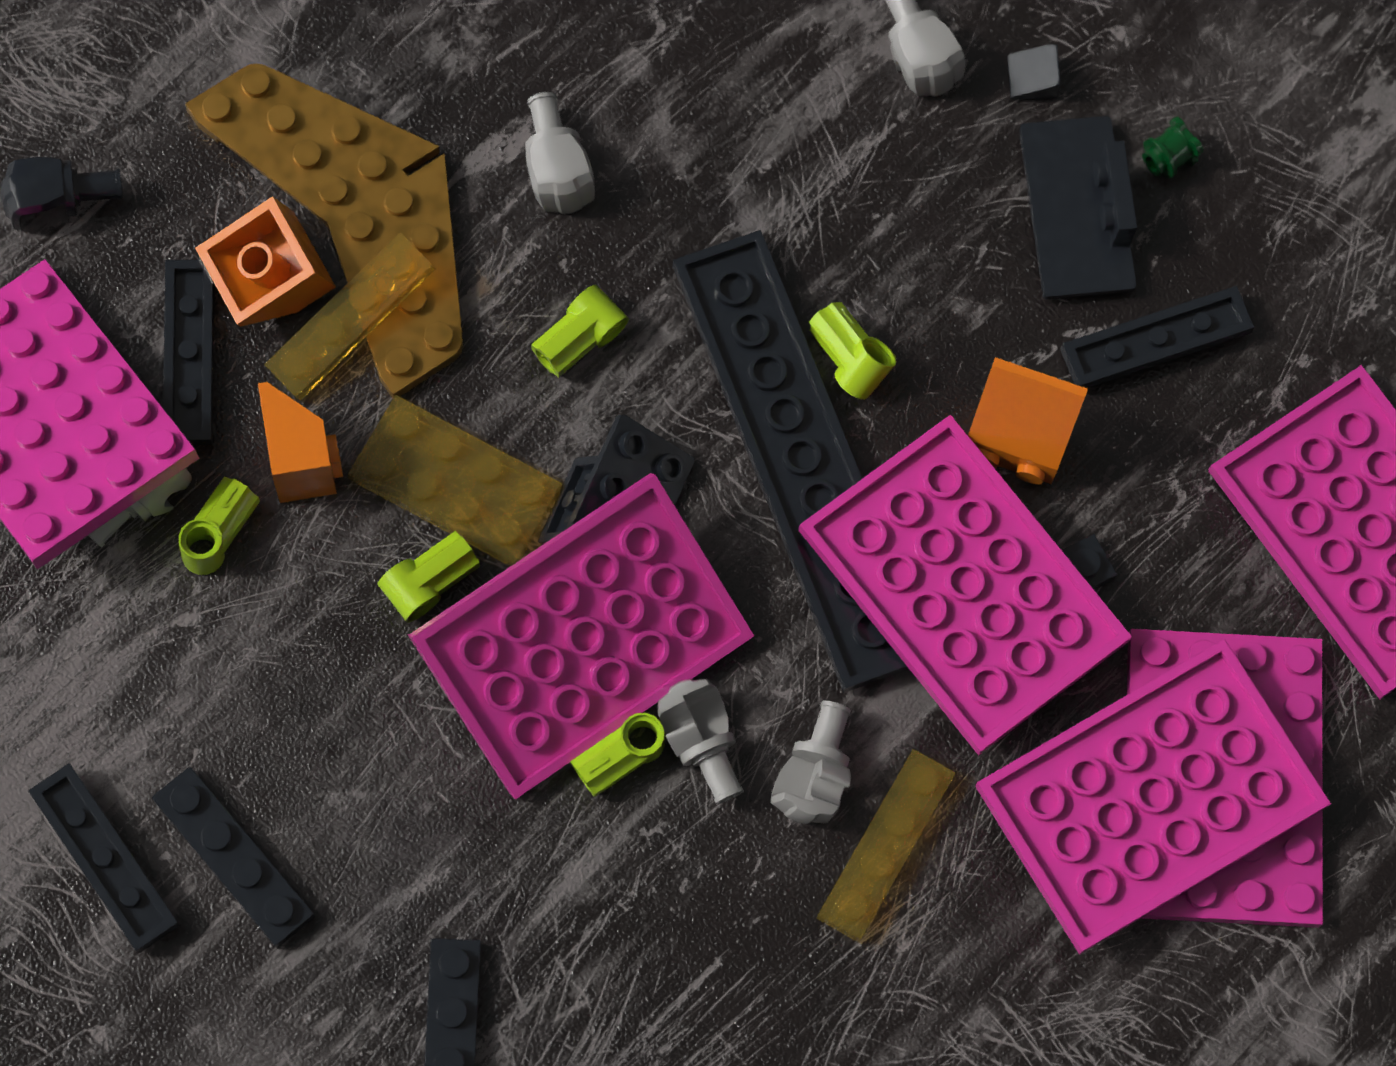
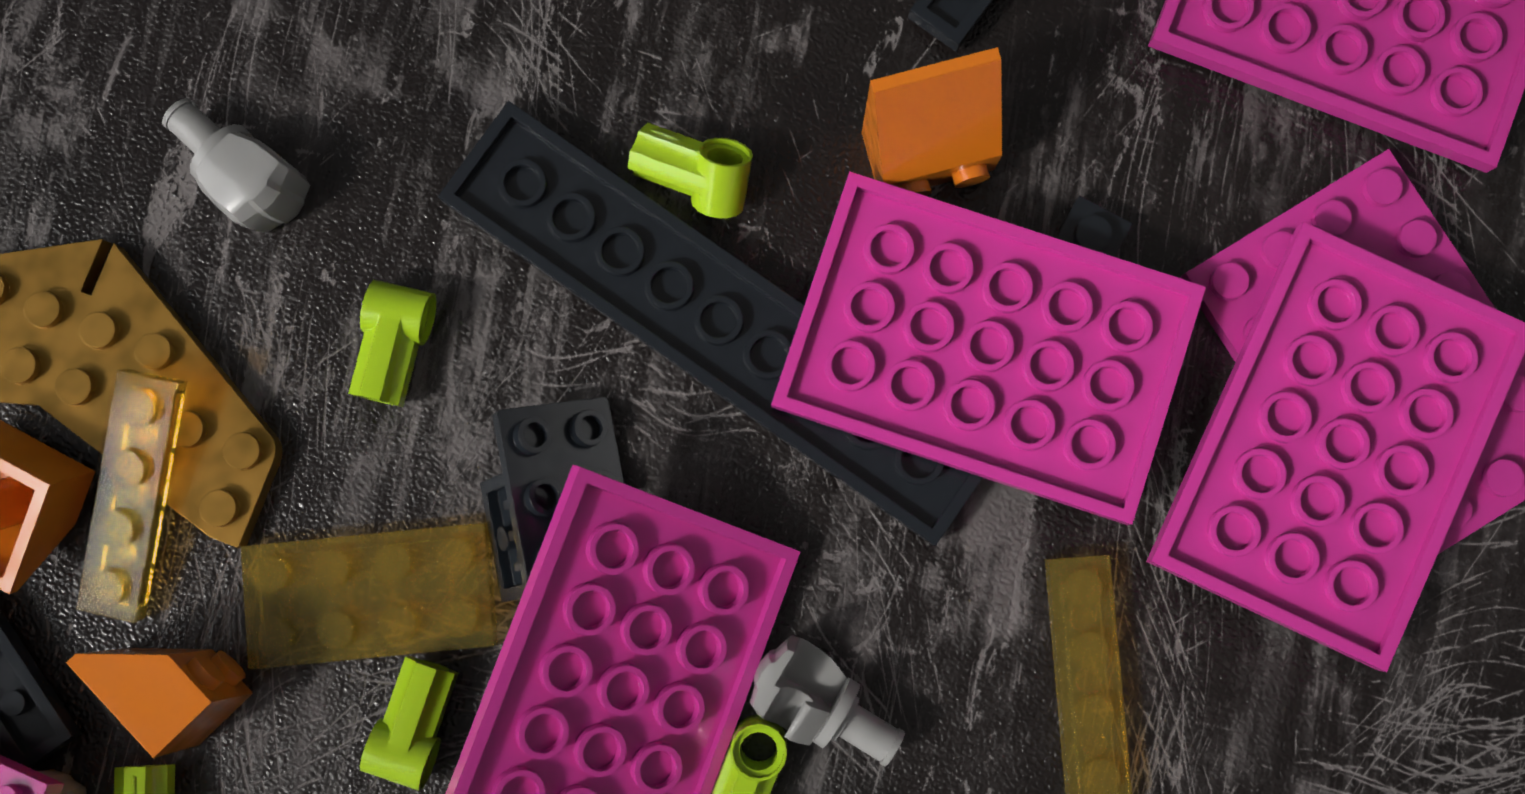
camera: 20 degrees left, 10 degrees up
light grey piece [770,701,851,824] -> none

